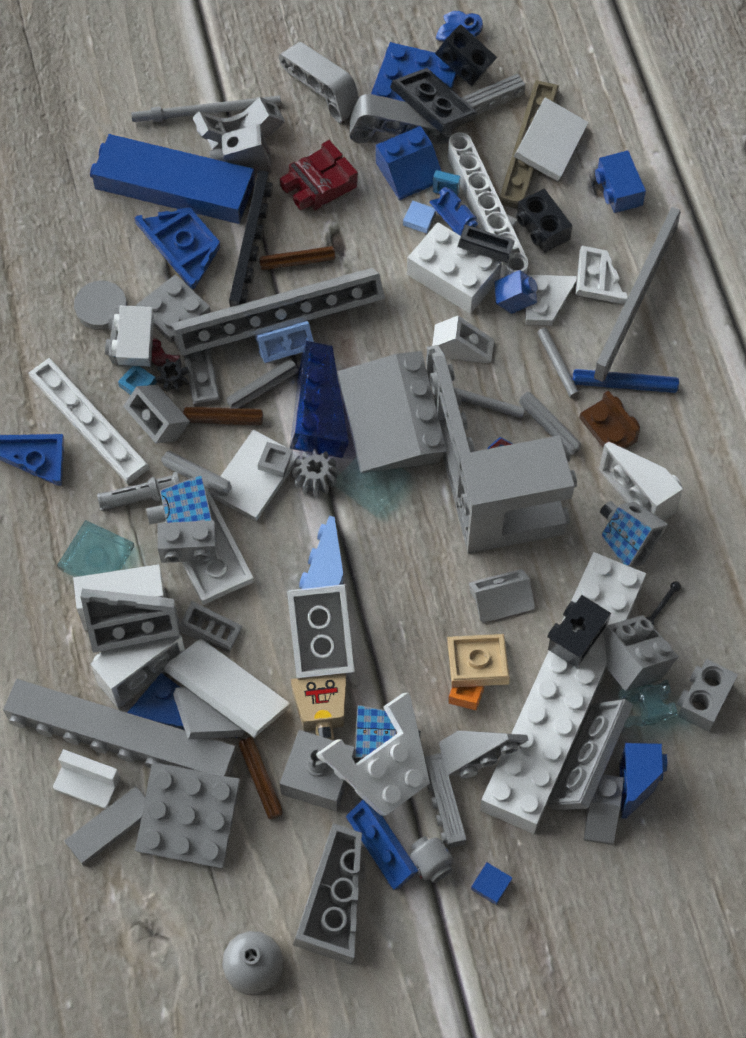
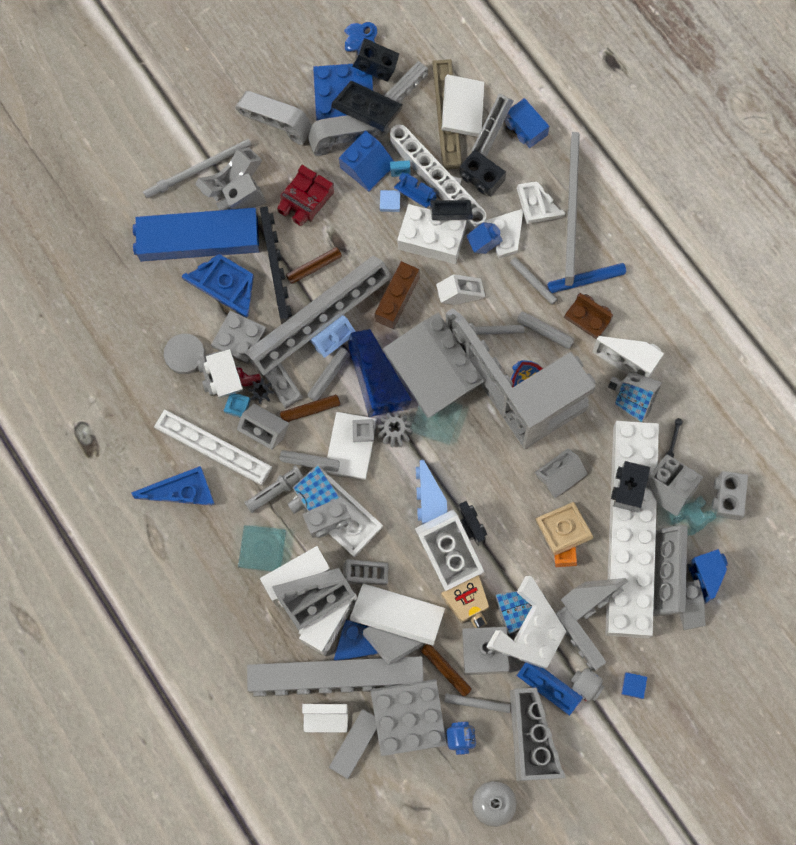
camera: 15 degrees left, 10 degrees up
none -> reddish brown brick [374,261,420,330]
none -> light grey bar [444,694,511,713]
none -> blue head [447,722,476,755]
none -> black plate [458,501,487,546]
none -> light grey piece [471,94,514,157]

